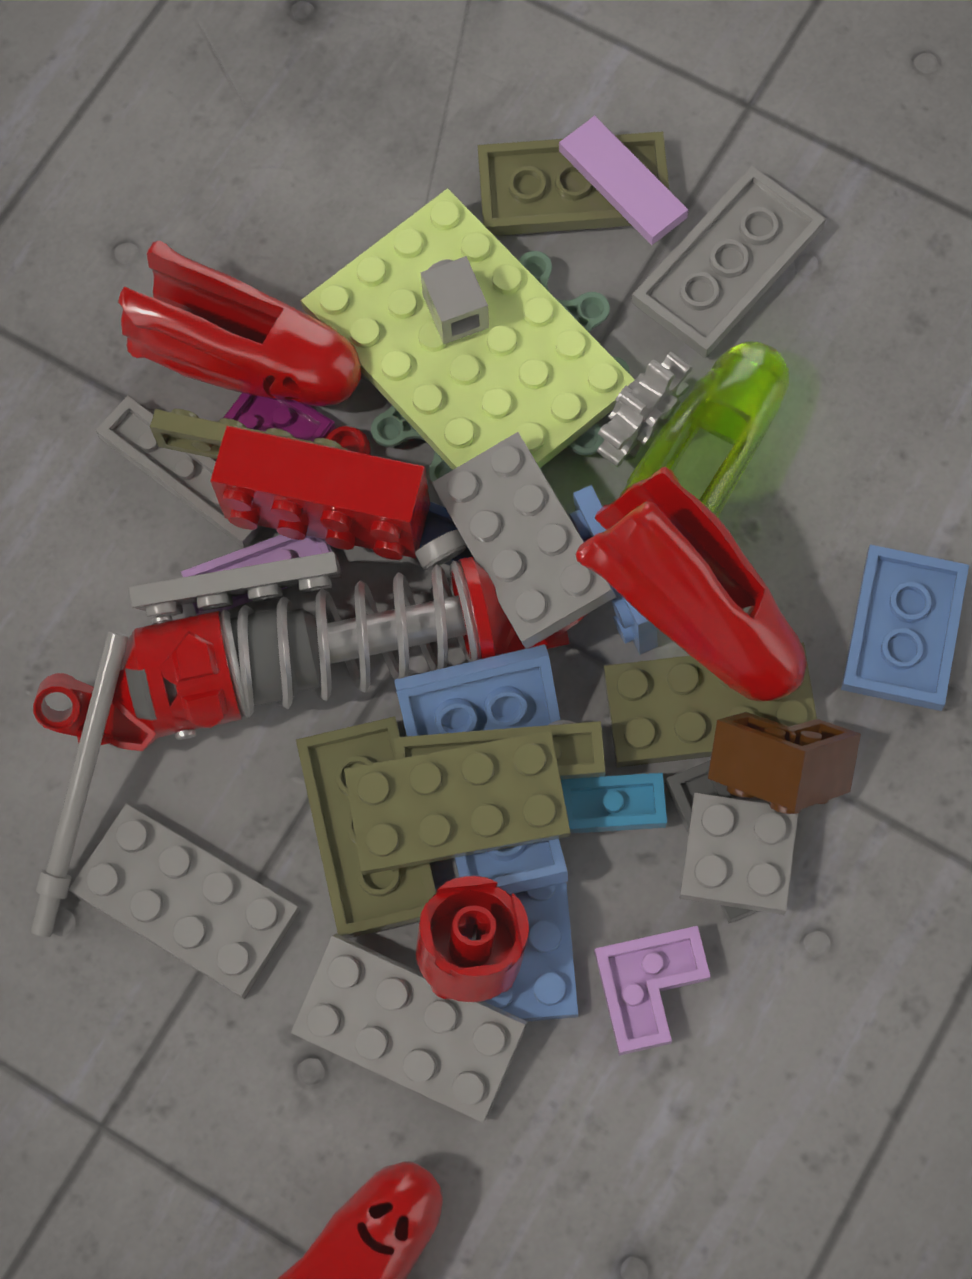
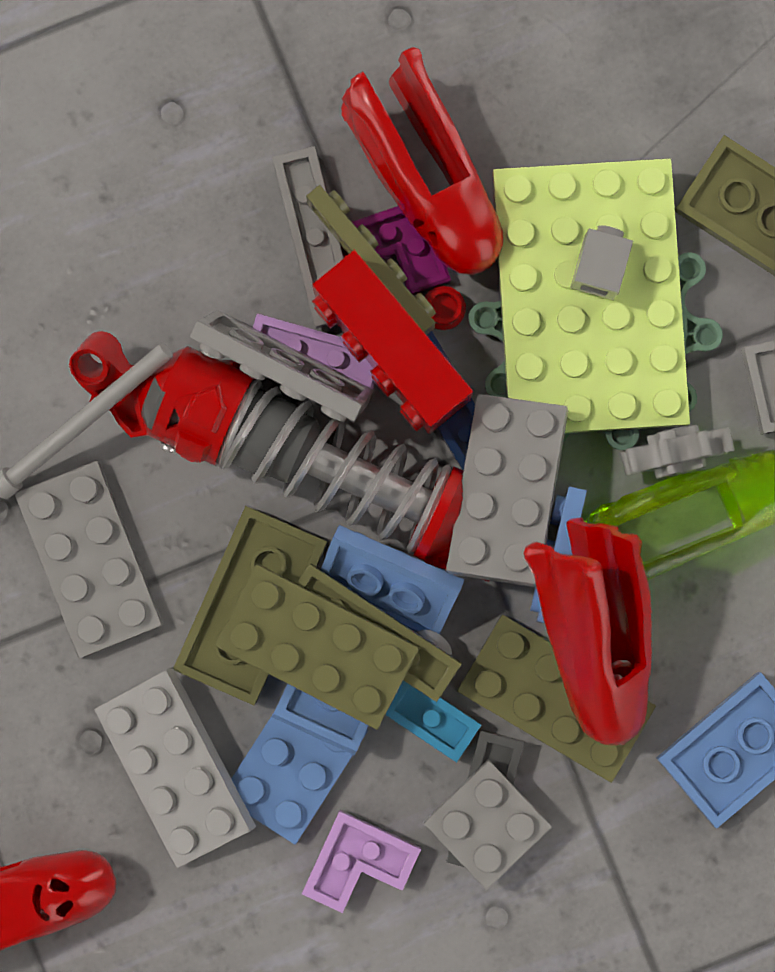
camera: 35 degrees right, 15 degrees up
light grey tile [415,529,467,570] -> none
red brick [416,876,529,1002] -> none
reddish brown brick [708,712,861,814] -> none

